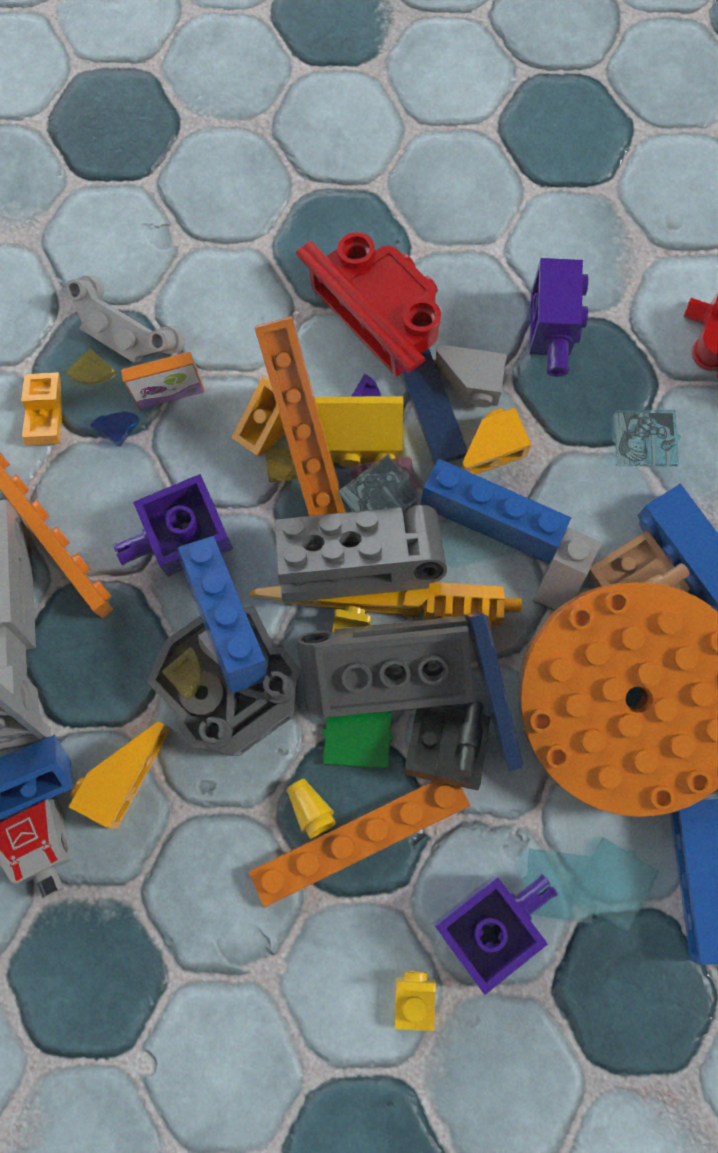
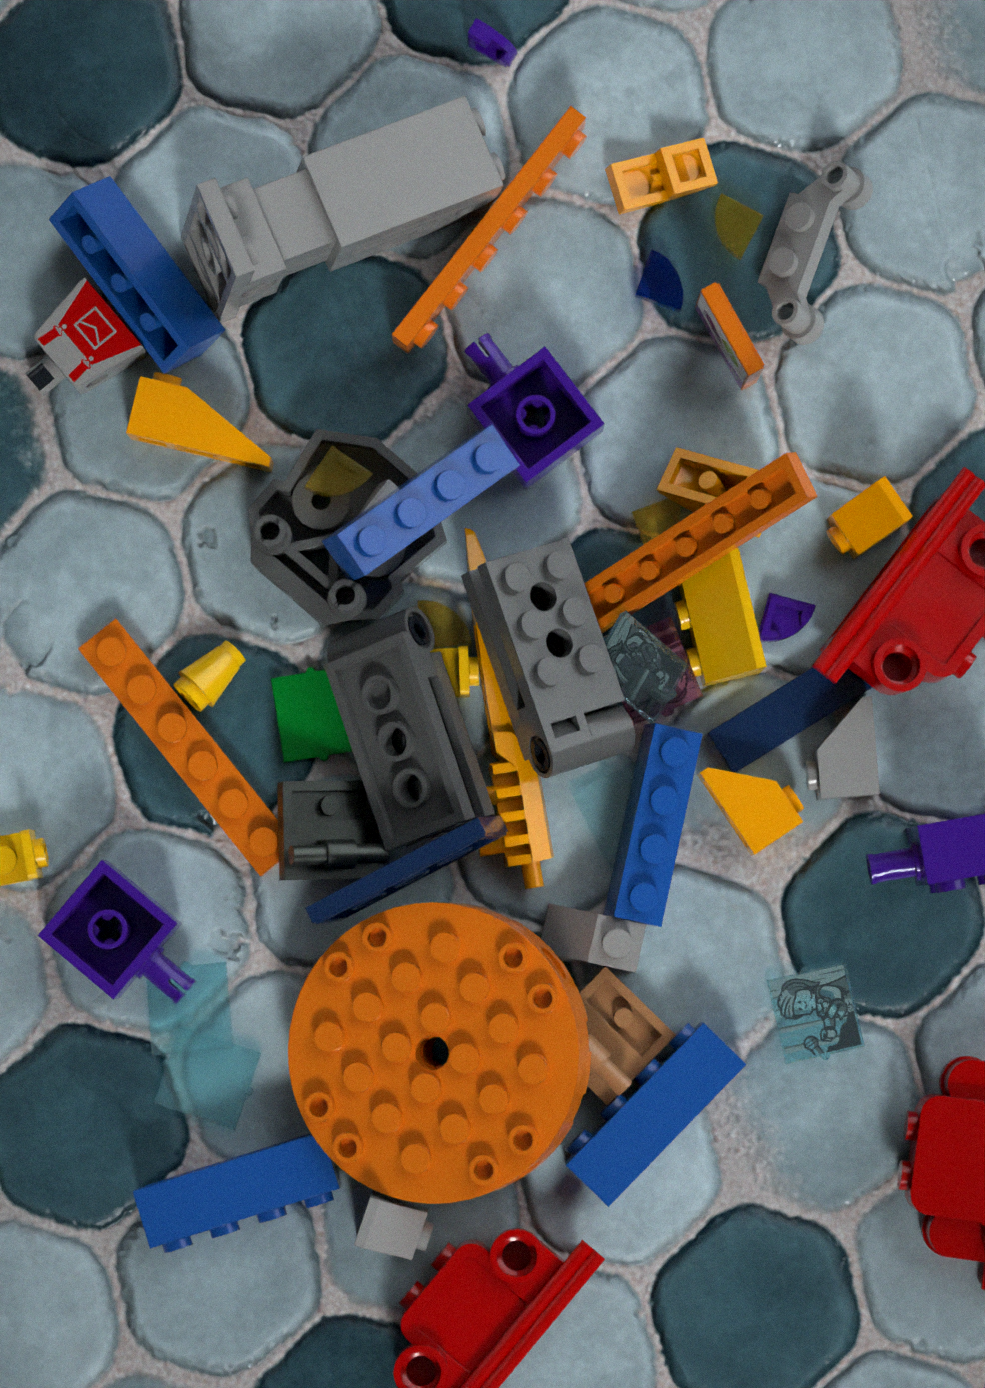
camera: 70 degrees right, 10 degrees up
none -> clear yellow tile [417,600,471,649]
none -> light orange slope [826,476,913,560]

